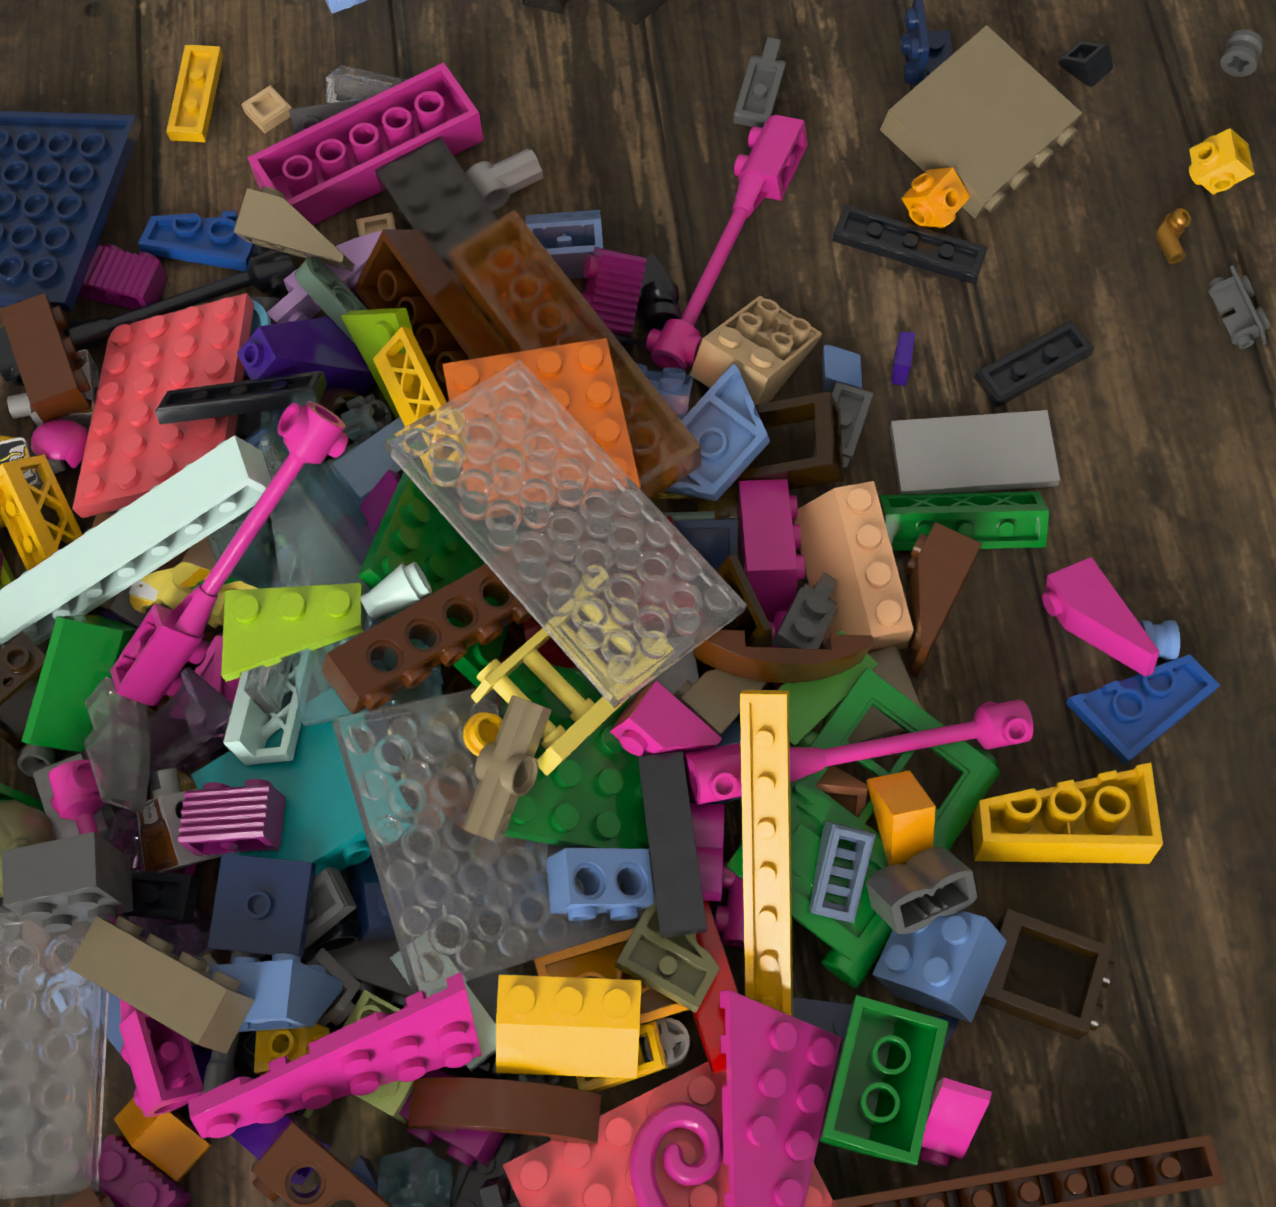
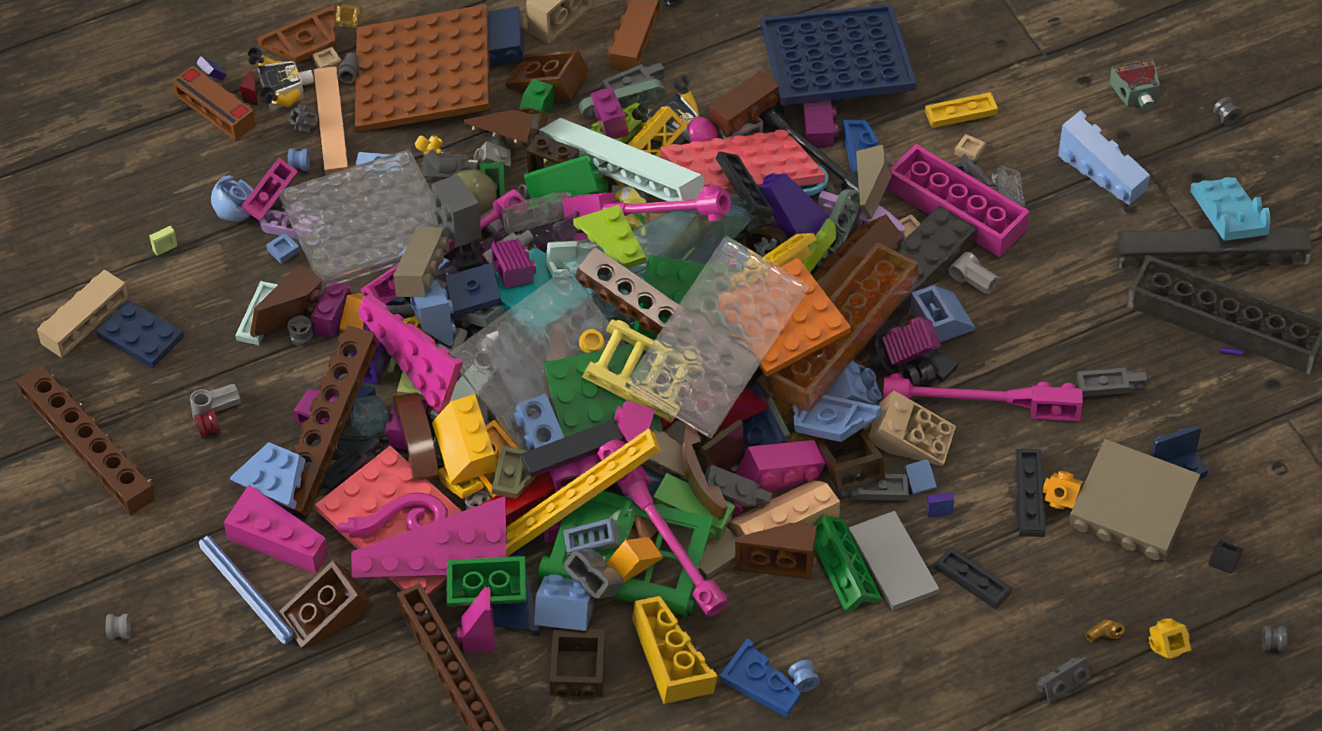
camera: 70 degrees right, 15 degrees down
light aqua cone [360,562,432,620] -> none
dark tan piece [462,695,552,843] -> none
dark pink slope [1042,557,1160,677] -> none

